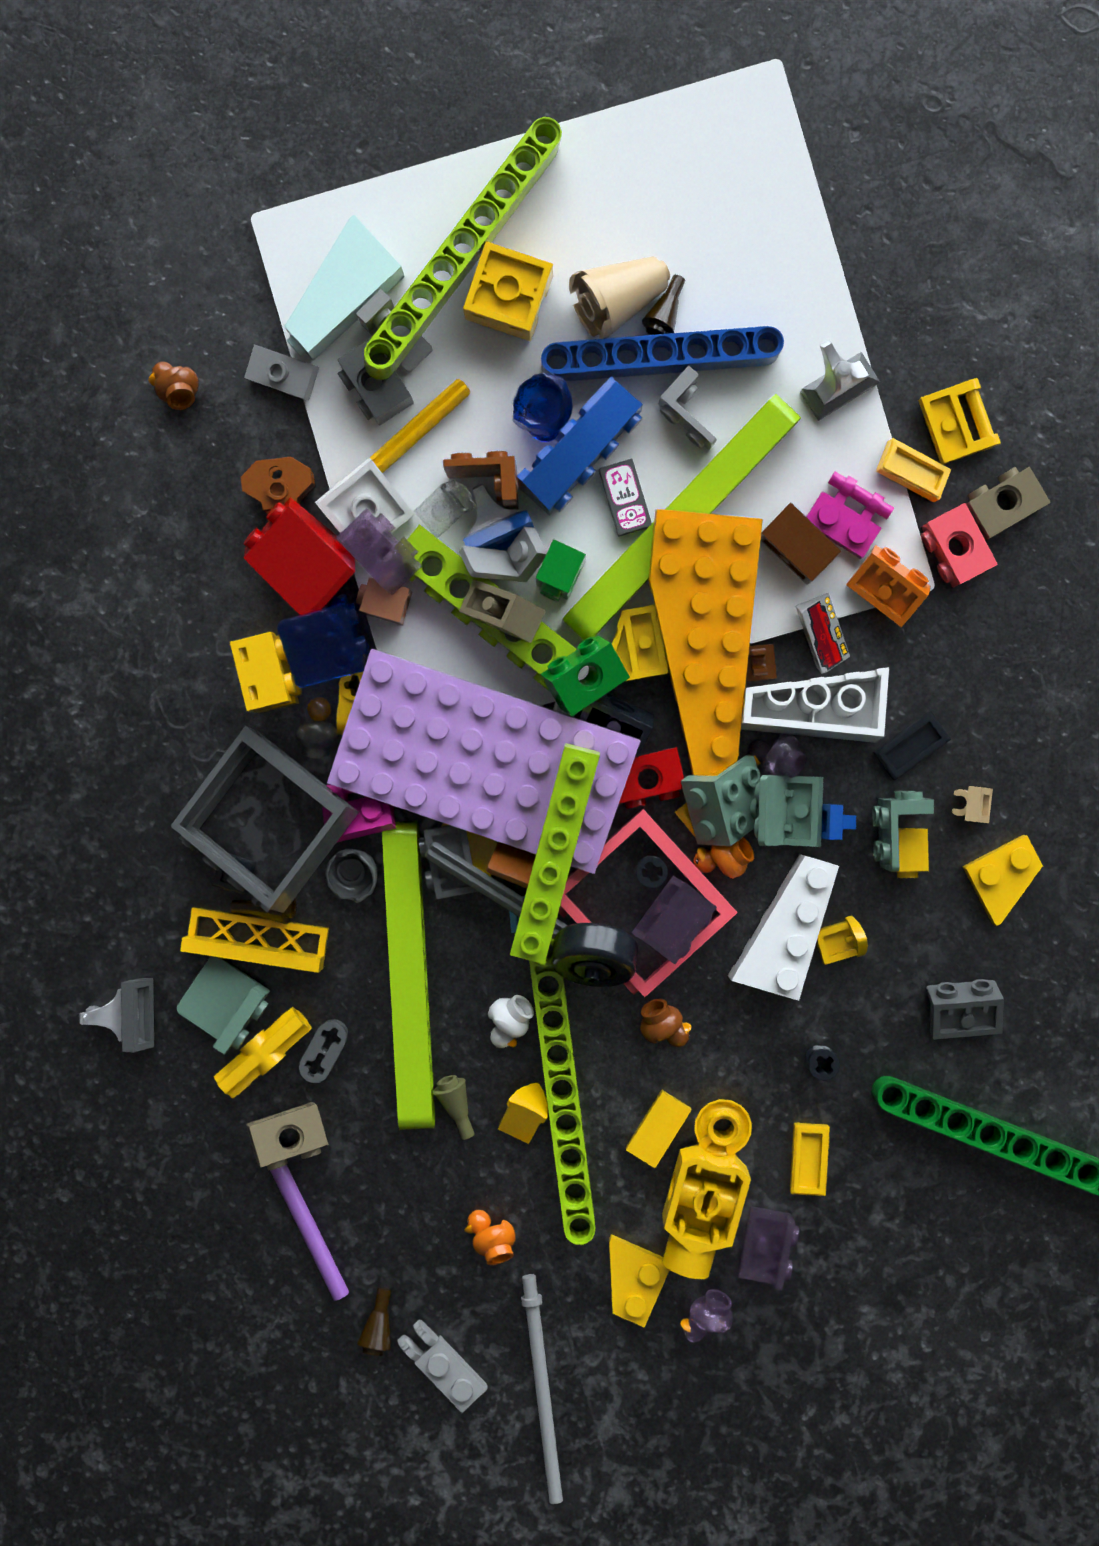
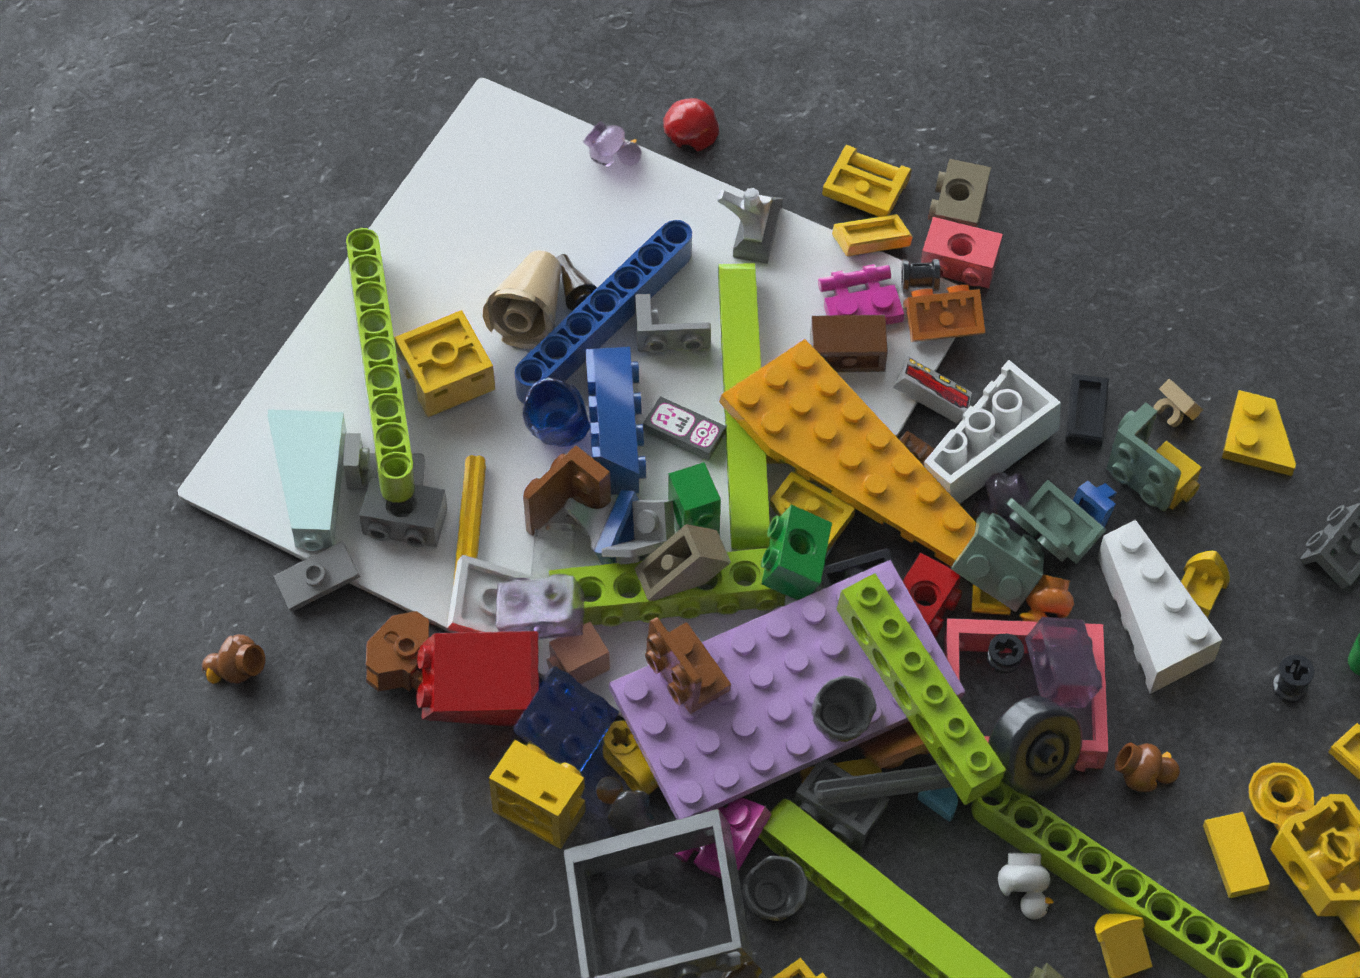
camera: 45 degrees left, 30 degrees down
none -> clear purple animal [582,120,642,166]
none -> dark orange bracket [645,617,732,714]
none -> red hair [663,98,719,151]
none -> dark grey hair [811,675,877,742]
none -> black bush [901,259,940,291]

